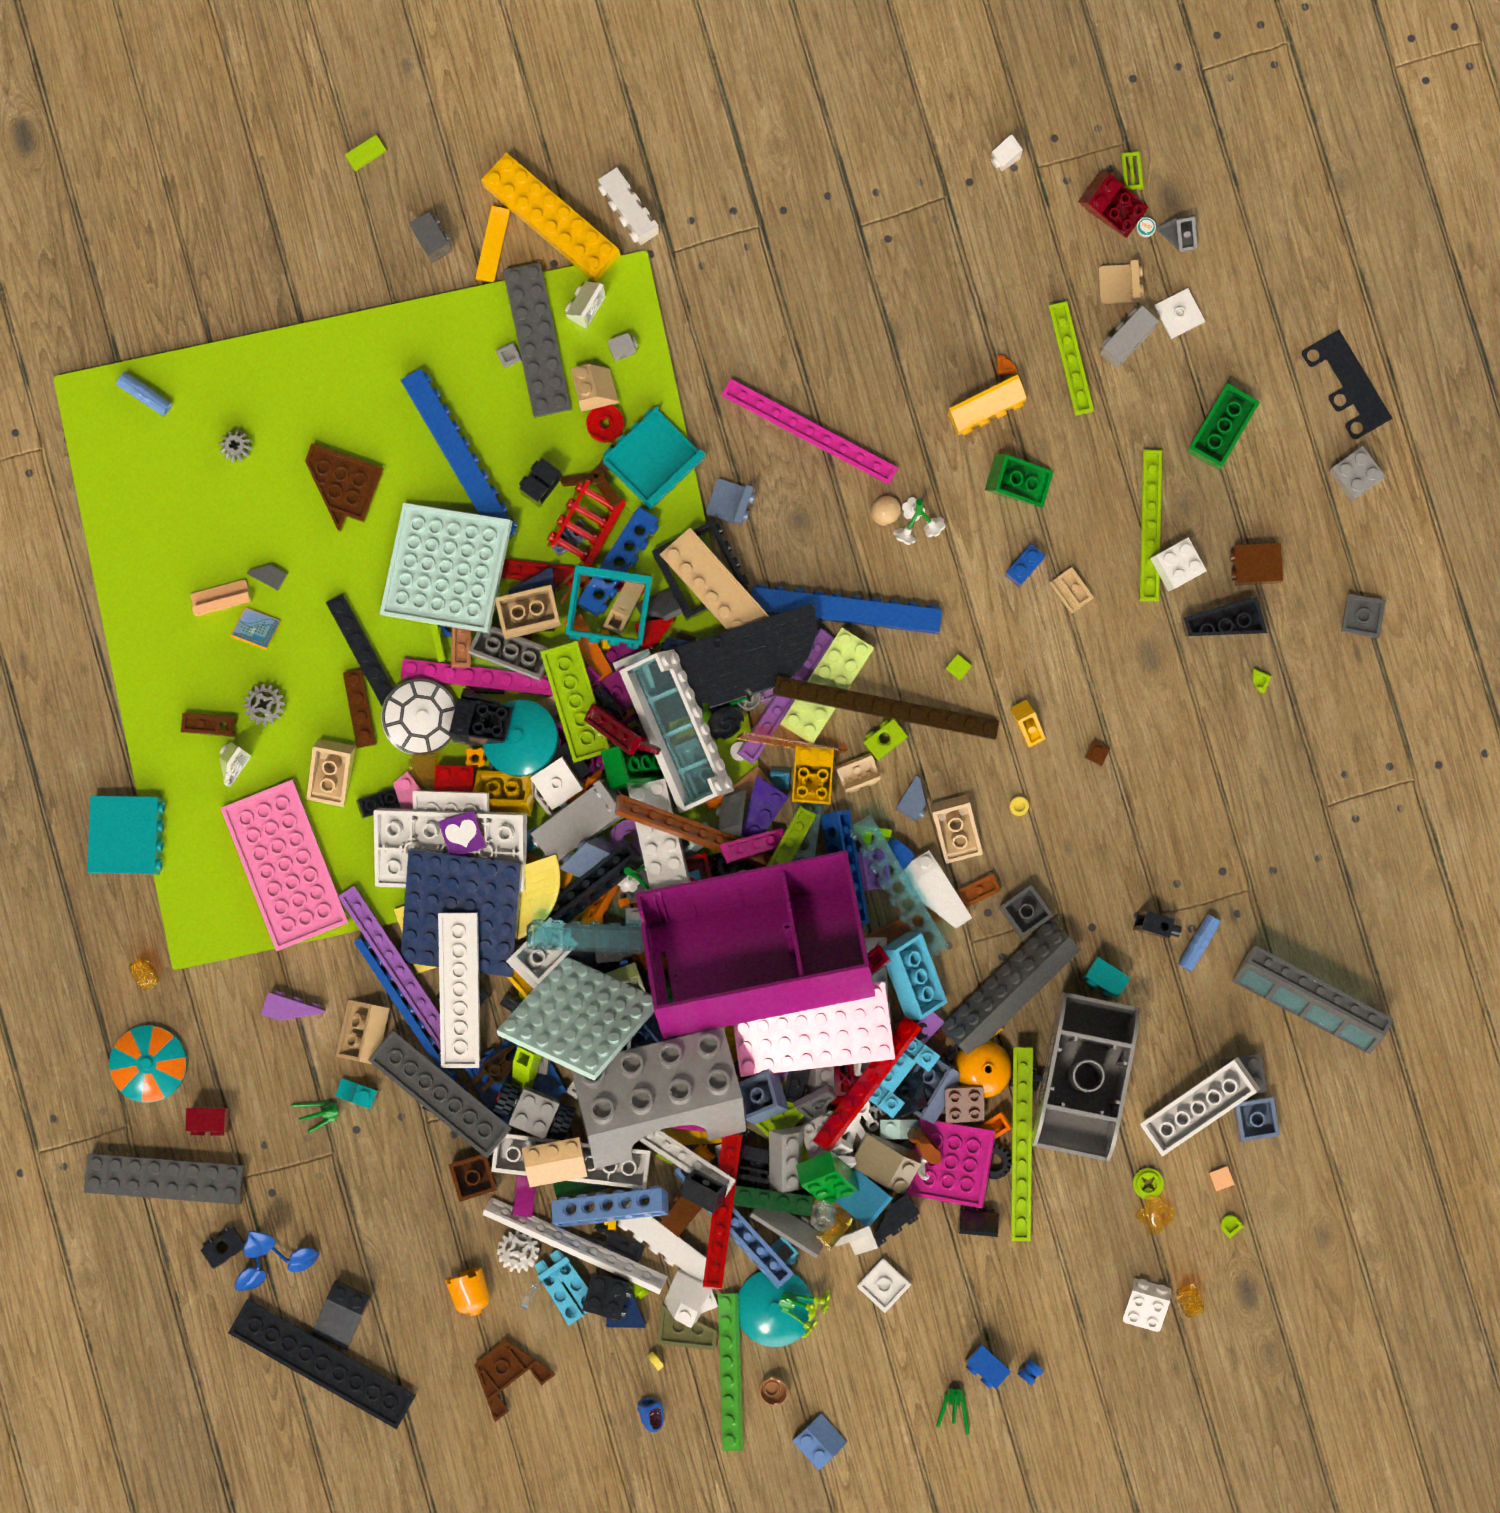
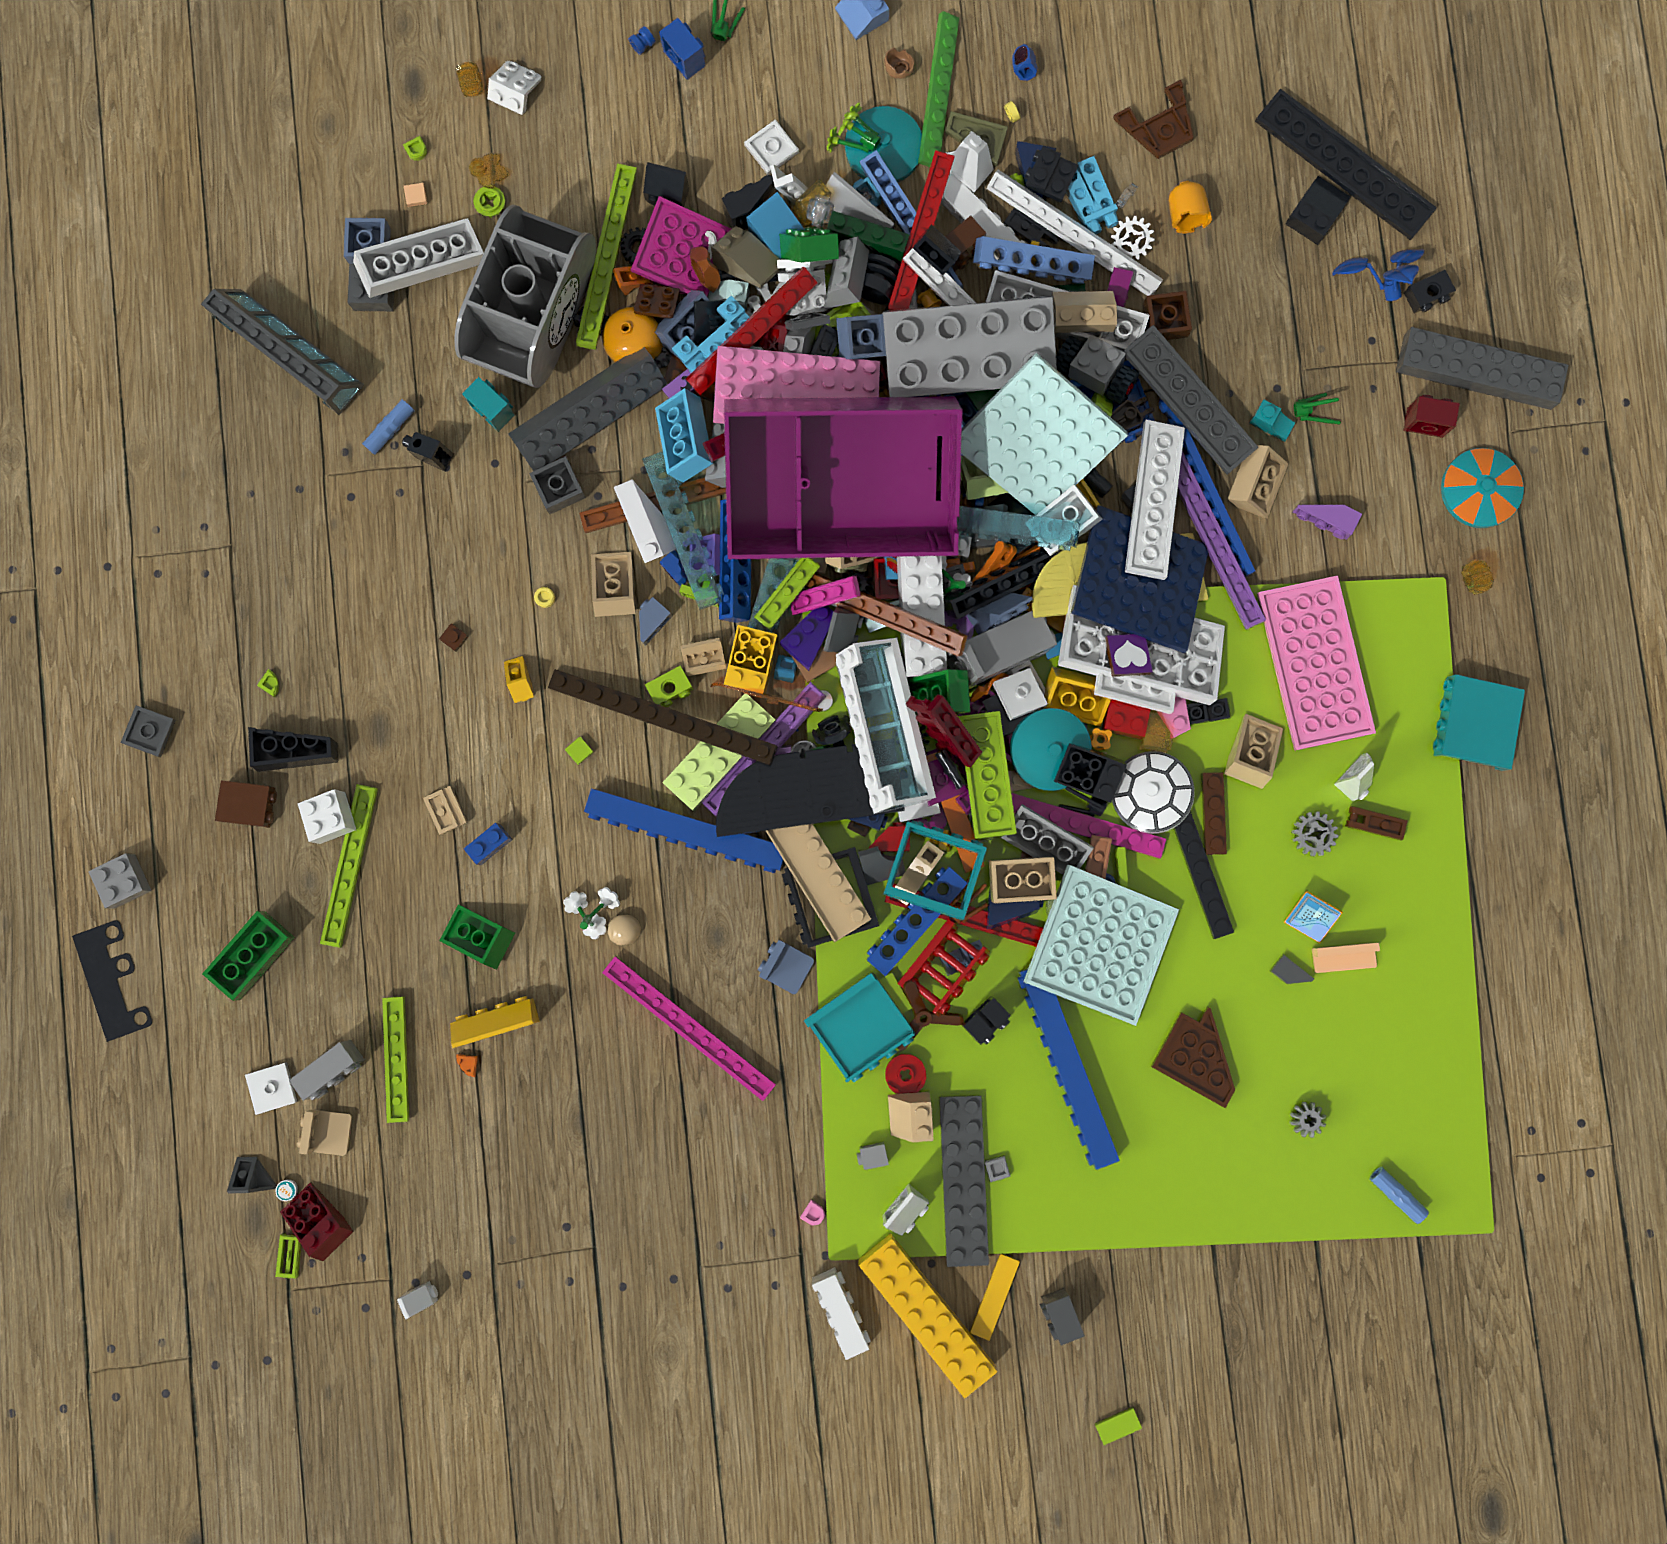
camera: 170 degrees left, 0 degrees up
none -> bright pink tile [800,1199,825,1225]

